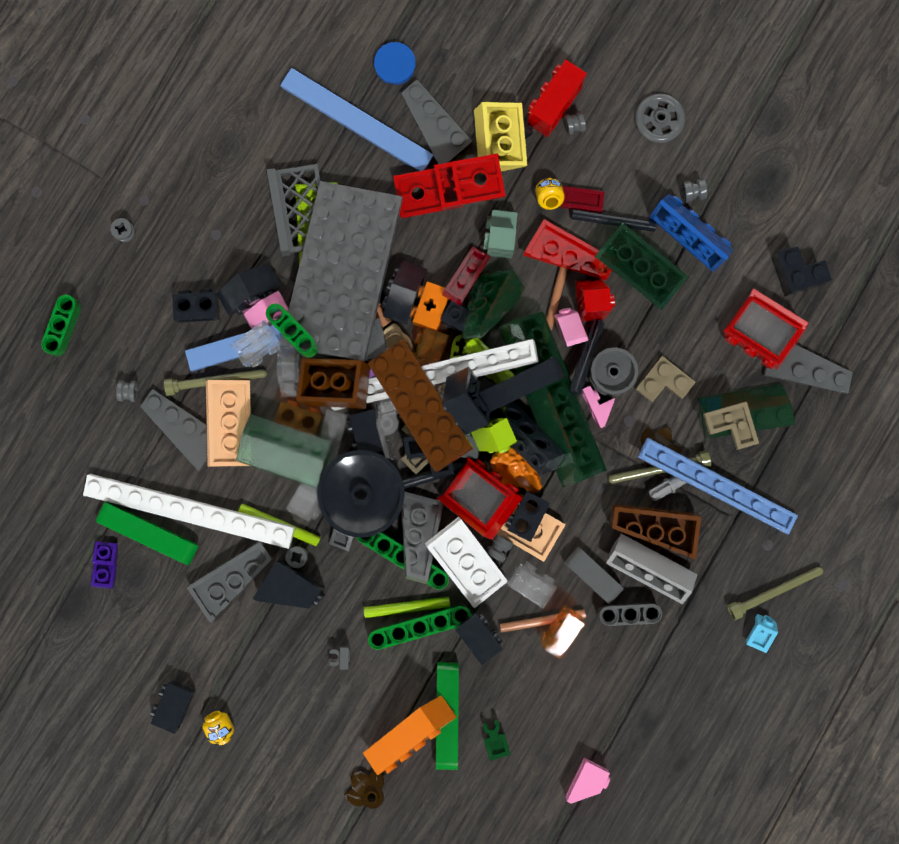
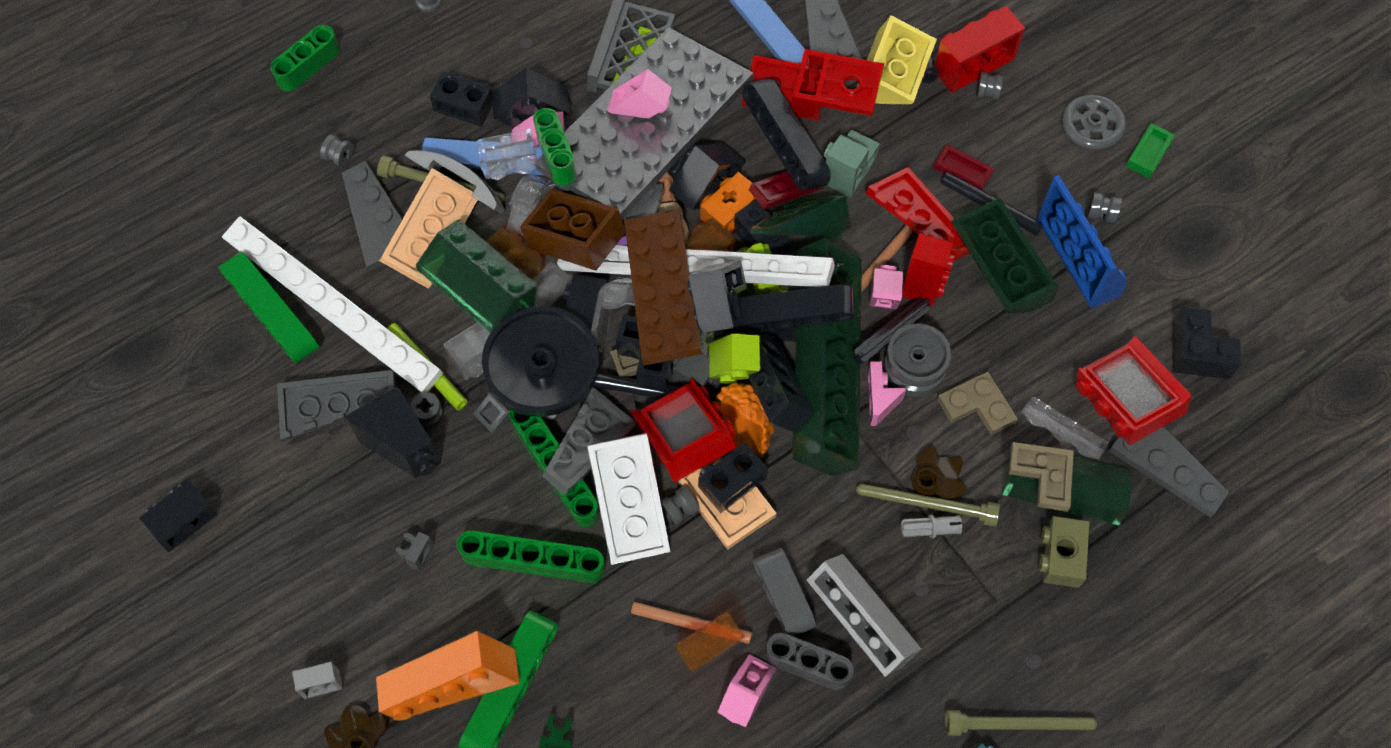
camera: 25 degrees right, 20 degrees down
dark purple slope [91,542,118,589] -> none
yellow head [202,711,234,745] -> none
lime piece [364,597,450,618] -> none
black brick [455,612,503,665] -> none
clear brick [506,562,557,608] -> none
yellow head [535,178,565,210] -> none
reddish brown wedge [609,504,702,560] -> none
medium blue tile [637,438,798,534] -> none
none -> light grey piece [292,662,343,699]
none -> light grey slope [405,151,505,214]
none -> bright pink slope [607,69,672,119]
none -> bright pink slope [717,654,777,727]
none -> black beam [742,79,831,191]
none -> clear plate [1021,396,1109,460]
none -> olive brick [1039,516,1089,588]
none -> green tile [1125,123,1175,179]

